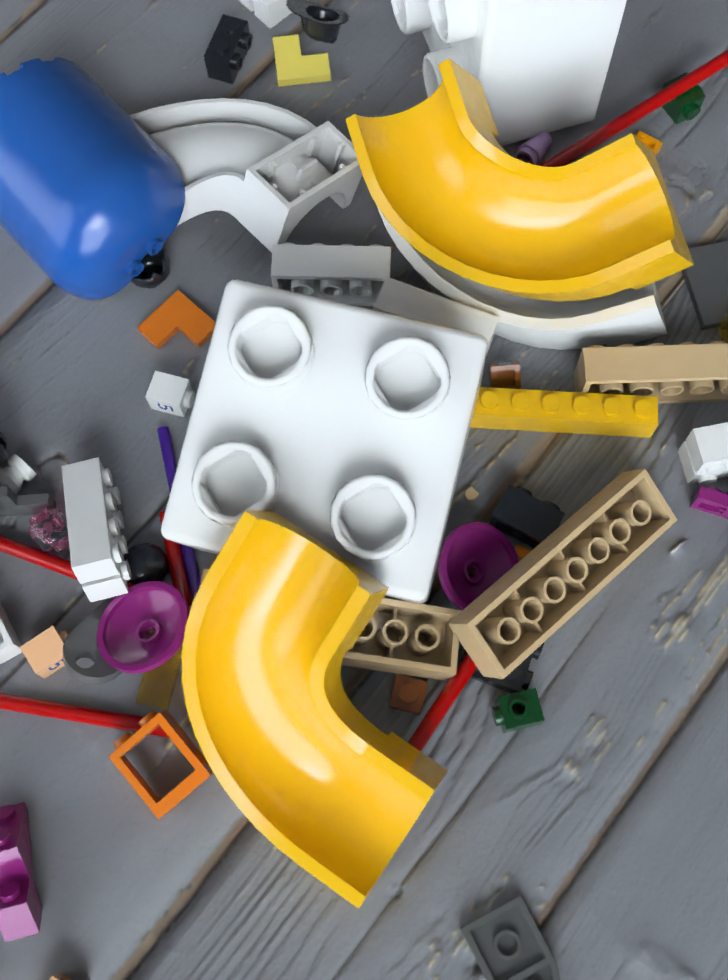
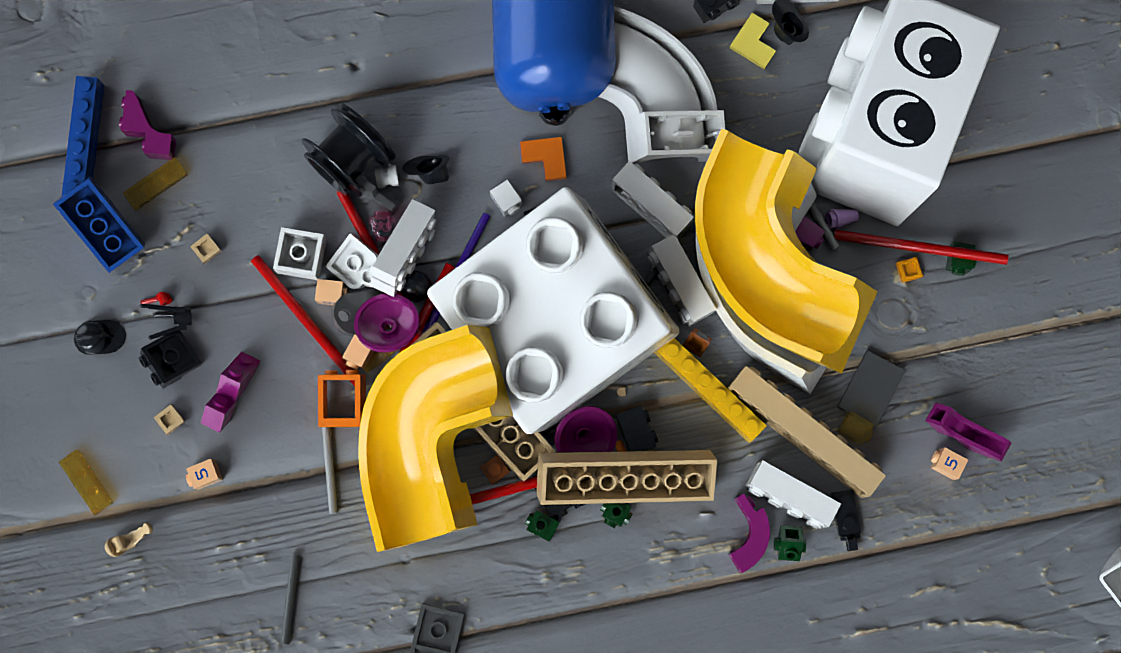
camera: 35 degrees right, 10 degrees up
none -> light grey bar [322,427,338,514]
none -> white plate [325,233,378,289]
none -> light nougat brick [342,334,374,370]
none -> black piece [402,155,449,185]
none -> dark green brick [600,503,633,529]

